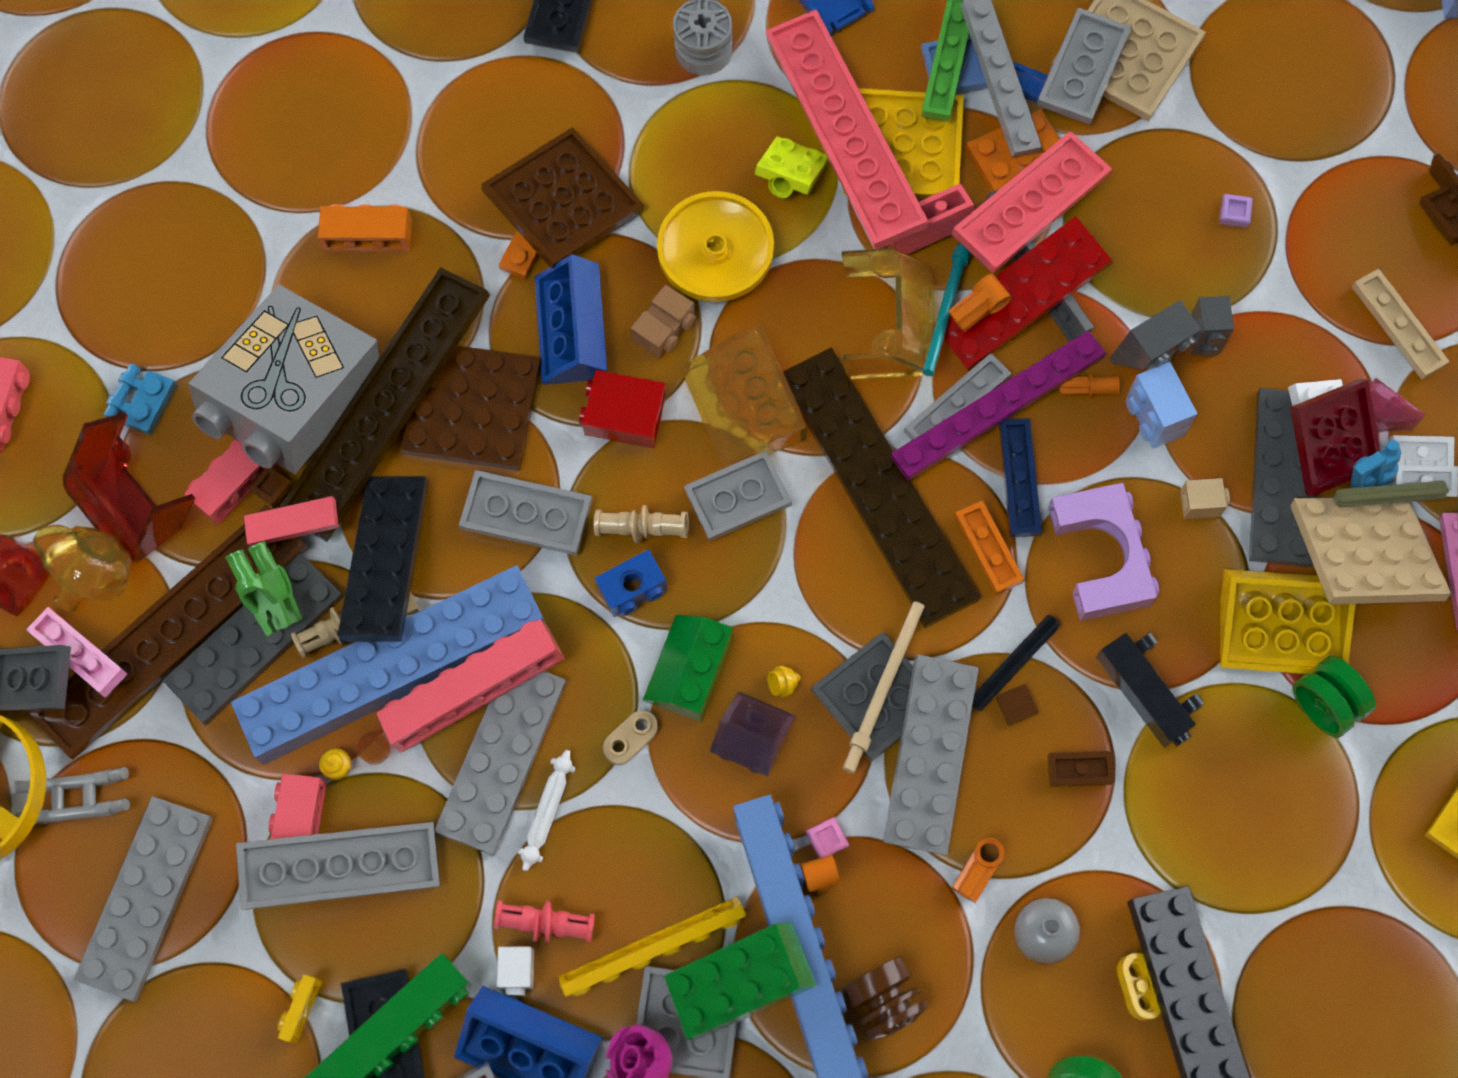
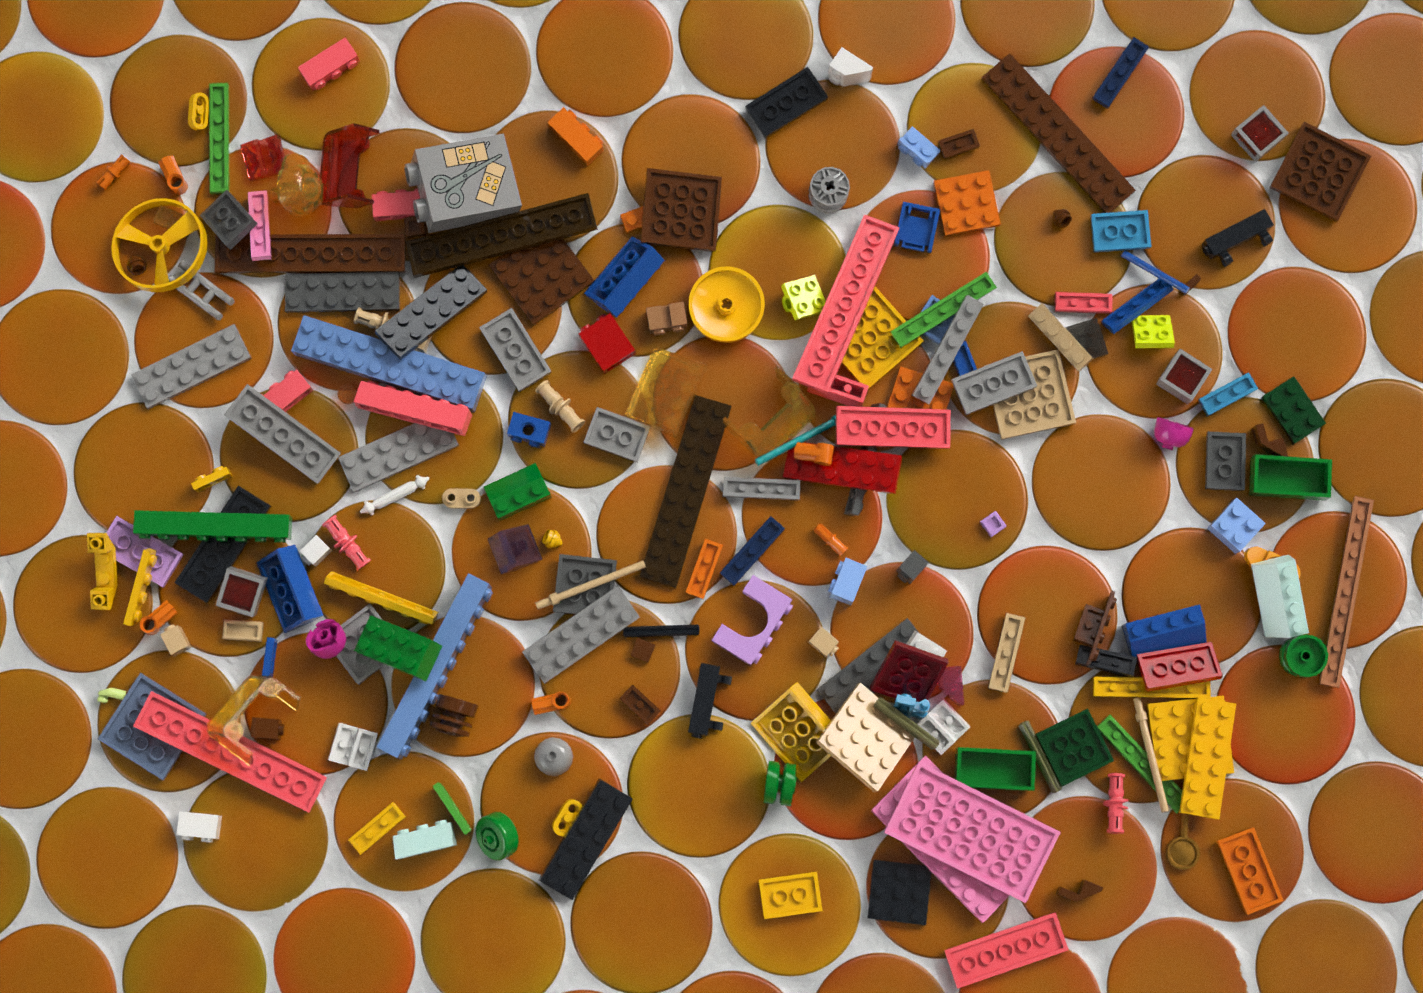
camera: 40 degrees right, 10 degrees up
dark azure plate [103,364,177,436] -> none
bright green connector [225,541,302,636] -> none
coral tile [244,496,339,547] -> none
yellow plate [319,748,352,780] -> none
orange piece [800,855,840,895] -> none
bright pink tile [806,817,849,858] -> none
magenta plate [891,331,1106,481] -> none
dark grey slope [1109,300,1201,370] -> none

